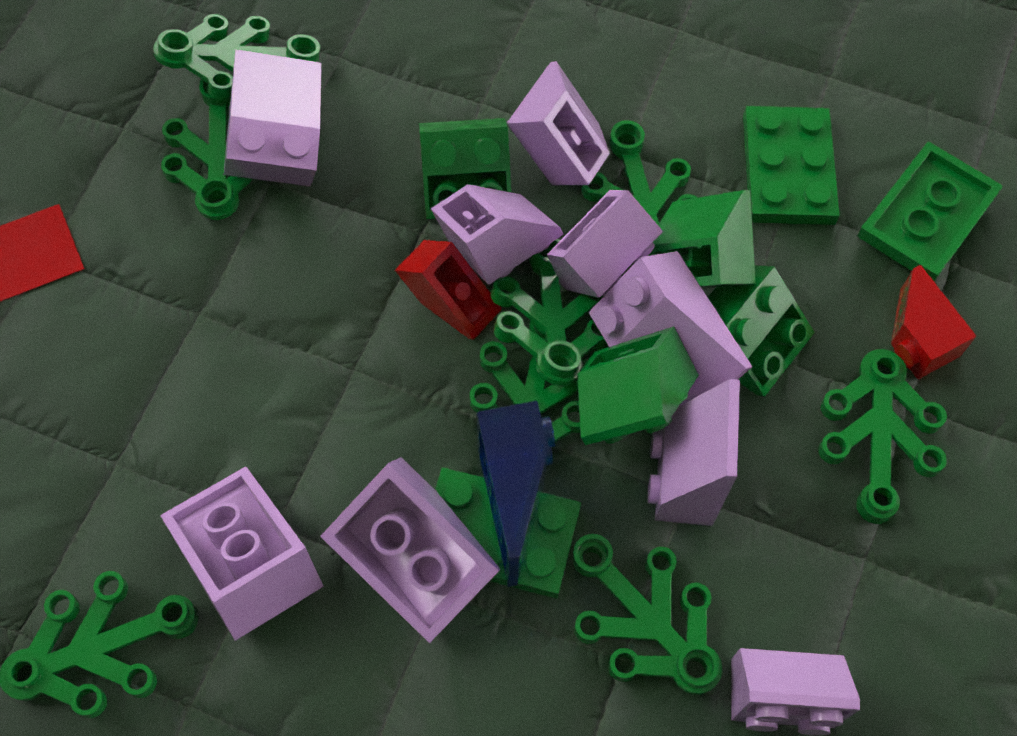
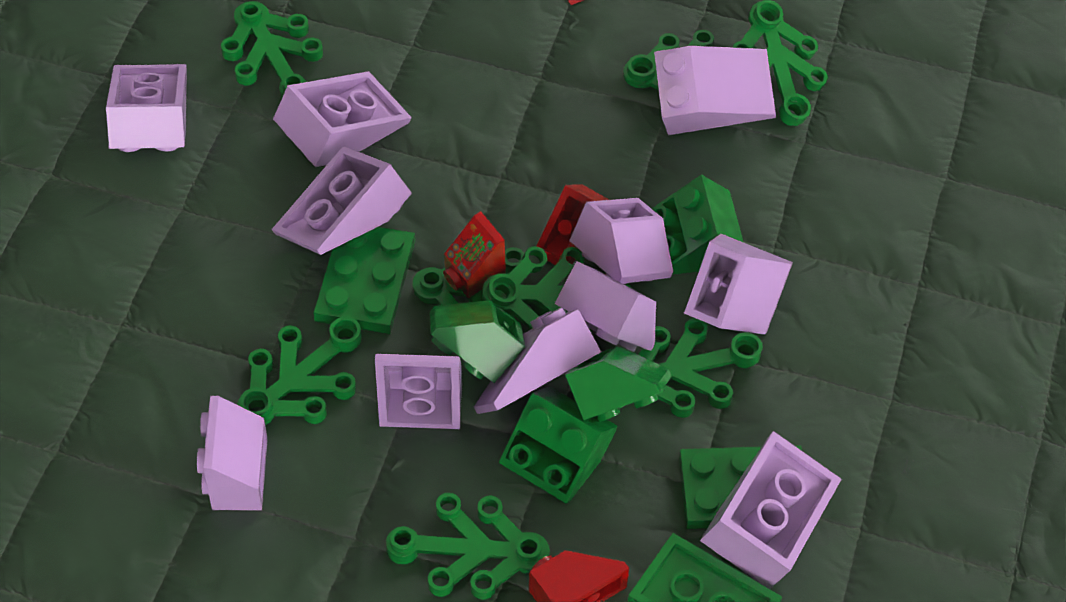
camera: 85 degrees right, 10 degrees down
clear blue slope [477,401,555,587] -> none
none -> red slope [443,211,506,299]
none -> lavender slope [700,431,841,589]

